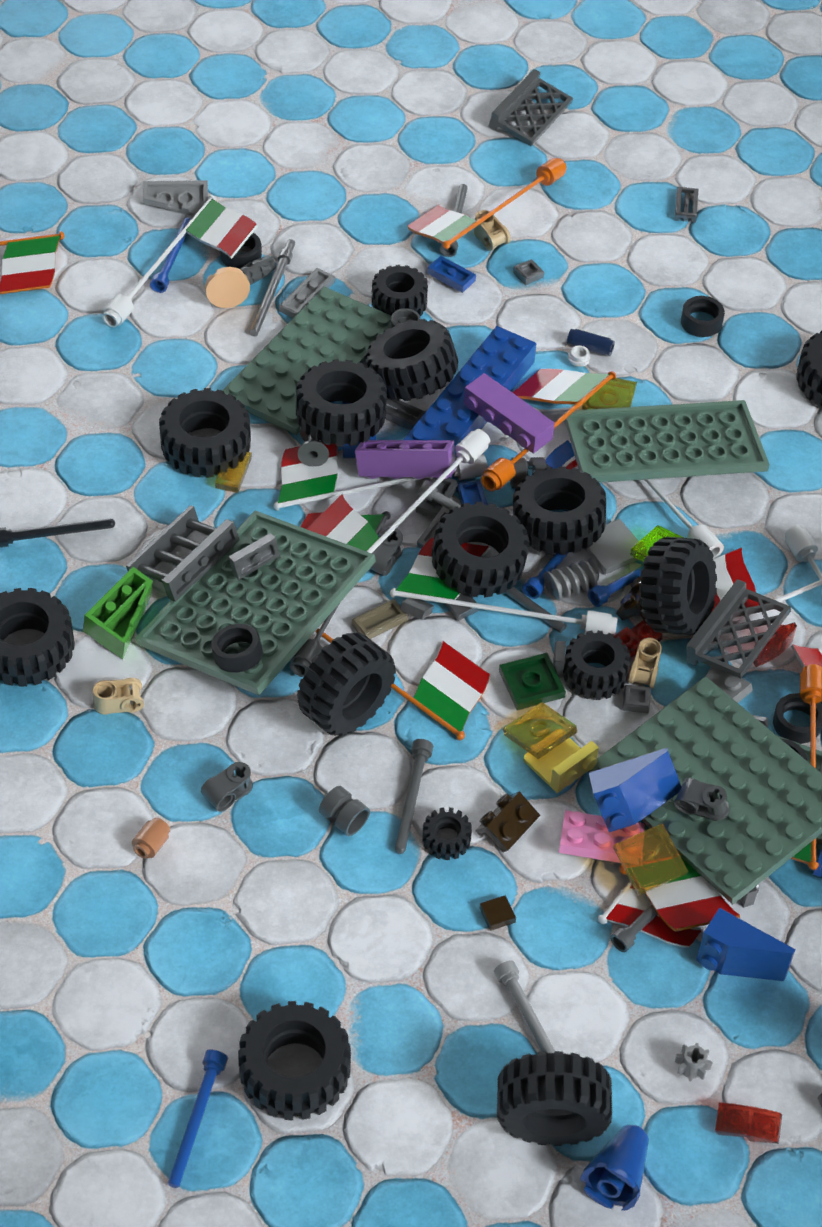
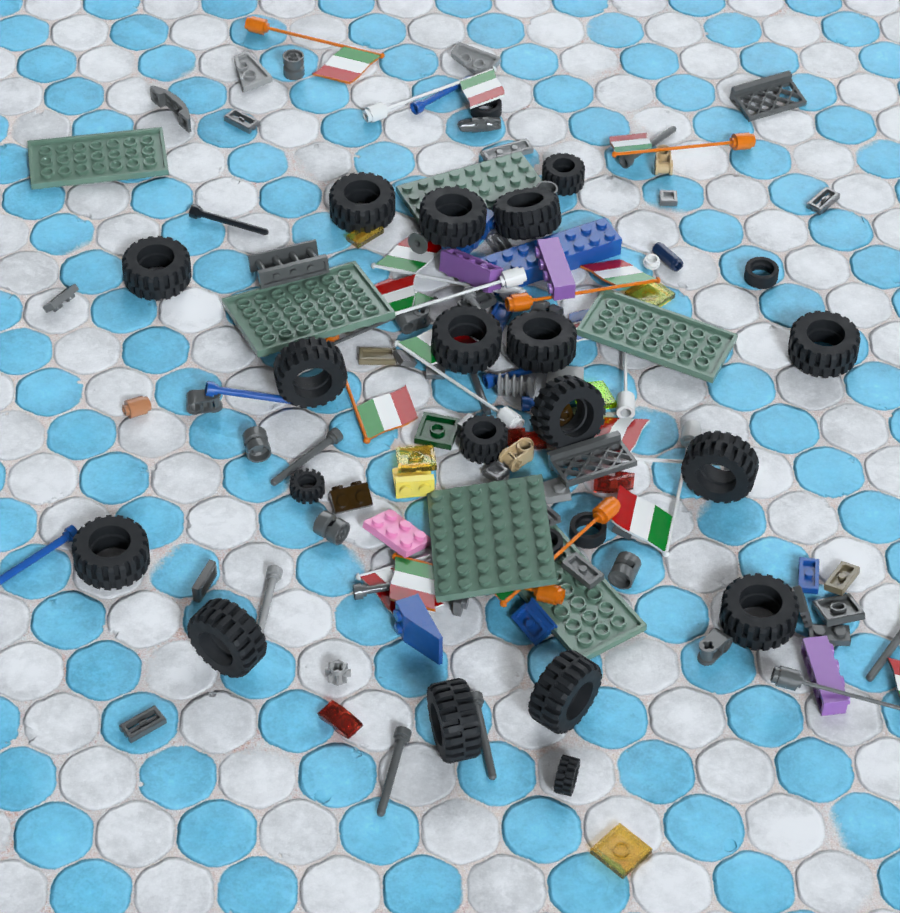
camera: 35 degrees right, 5 degrees down
bright green wedge [83,567,153,660] -> none
tan piece [93,678,144,715] -> none
light nougat tile [205,267,250,308] -> none
black tyre [211,624,263,673] -> none
flat silver plate [229,533,280,580] -> none
flat silver bar [249,239,296,336] -> none
blue plate [427,256,476,293] -> none
dark brown tile [480,895,516,931] -> none
blue cone [580,1125,649,1210] -> none
blue slope [589,748,681,833] -> none
clear yellow tile [613,823,688,896] -> none
dark grey piece [674,778,730,821] -> none
none -> dark grey tile [192,559,217,603]
none -> blue piece [205,381,290,404]
none -> dark grey wheel [313,510,350,545]

